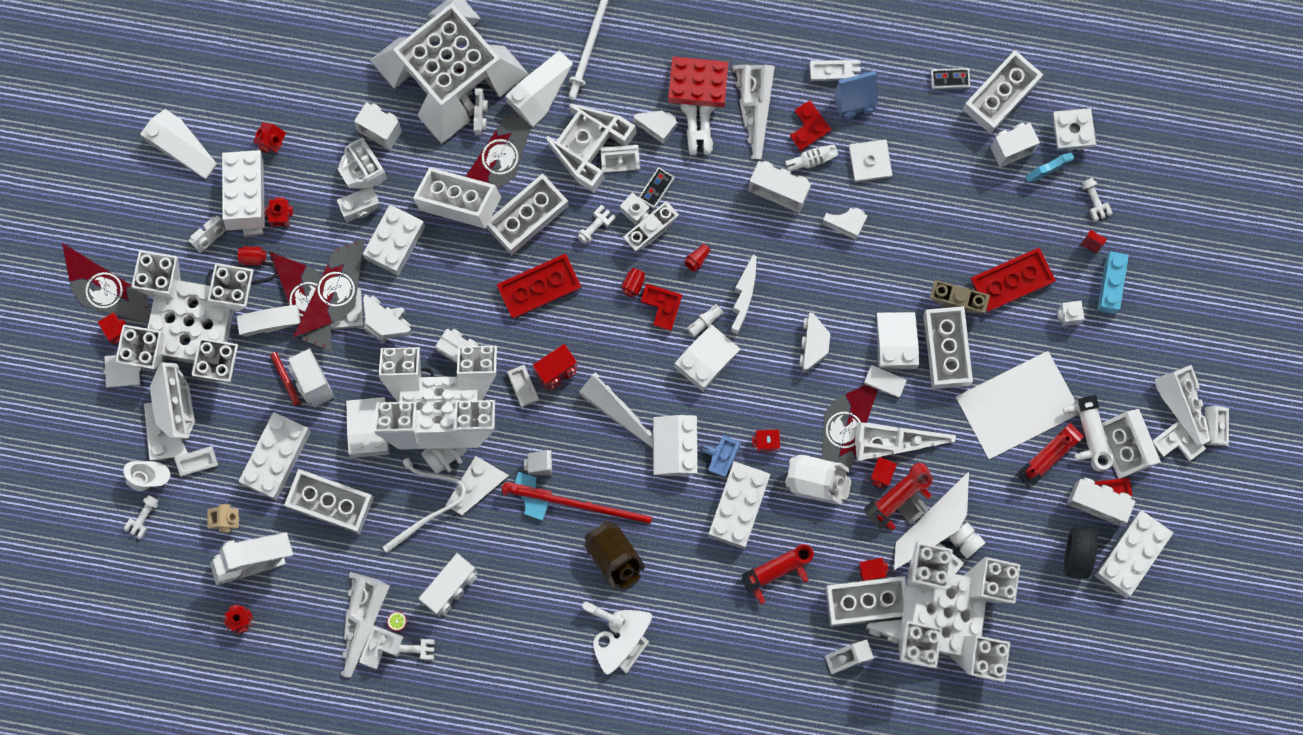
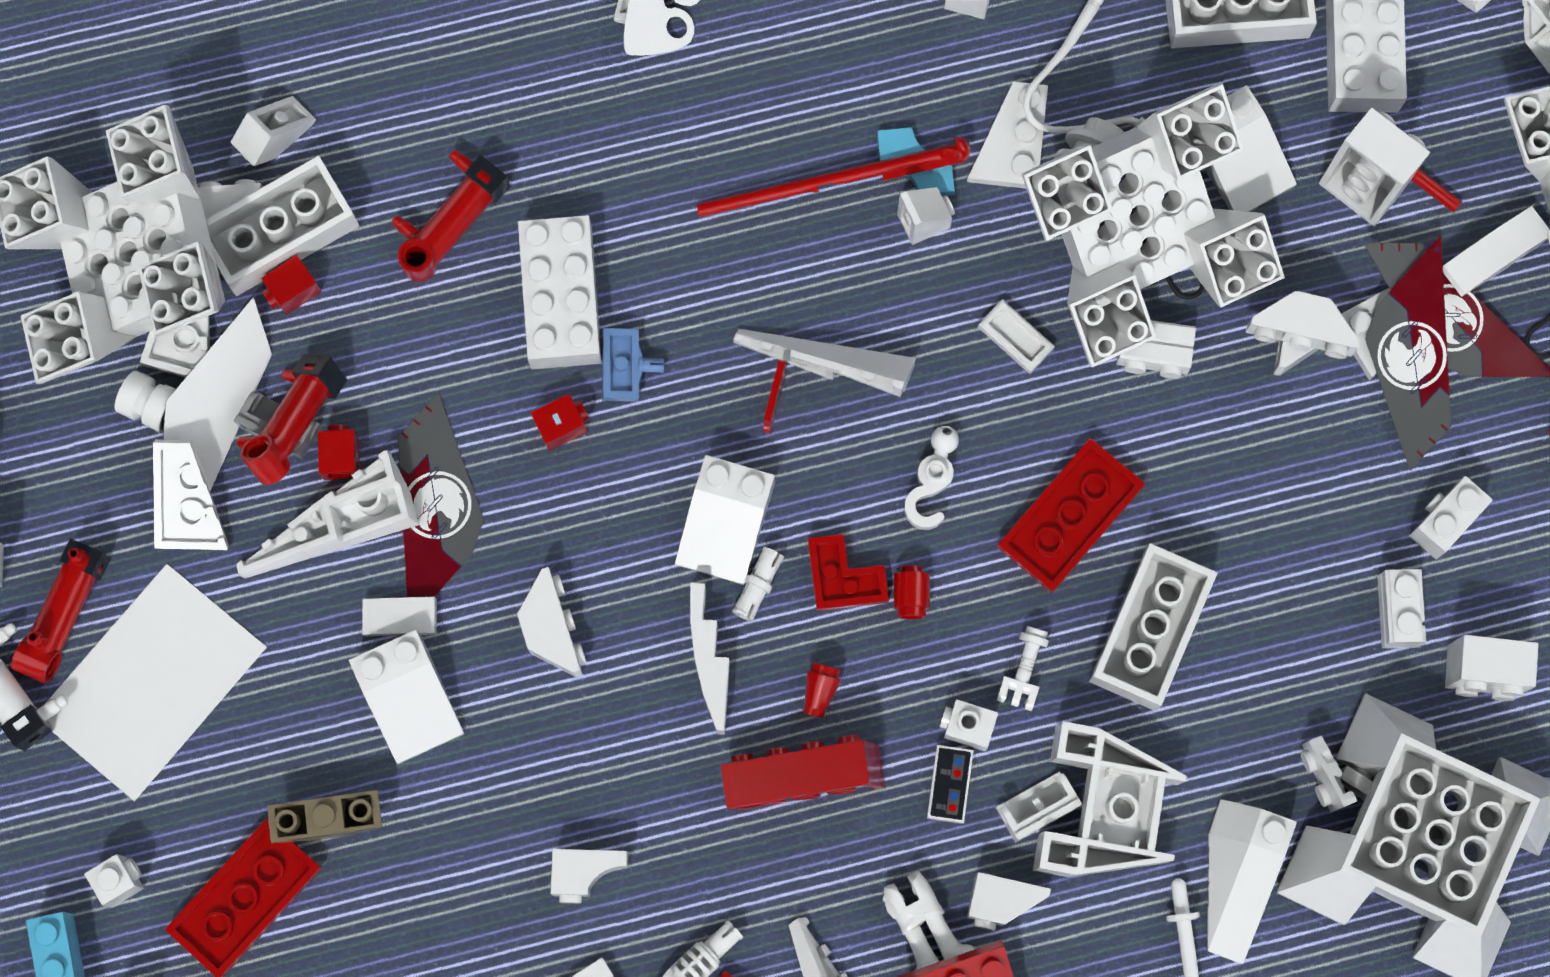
camera: 160 degrees right, 0 degrees up
white wedge [338,137,387,188] -> none
white brick [363,205,425,276] -> none
white brick [413,167,501,228] -> none
sticker [465,114,531,189] -> none
red brick [532,344,578,391] -> none
white hinge [582,602,625,629] -> none
dark brown brick [584,521,645,589] -> none
white slope [623,201,679,252] -> none
white slope [653,415,697,477] -> none
white brick [748,161,811,213] -> none
white brick [785,455,851,505] -> none
white brick [923,306,973,389] -> none
none -> white wing [153,439,229,550]
none -> red wedge [720,735,885,810]
none -> red piece [763,360,787,435]
none -> white piece [904,426,959,530]
none -> white brick [1377,569,1426,648]

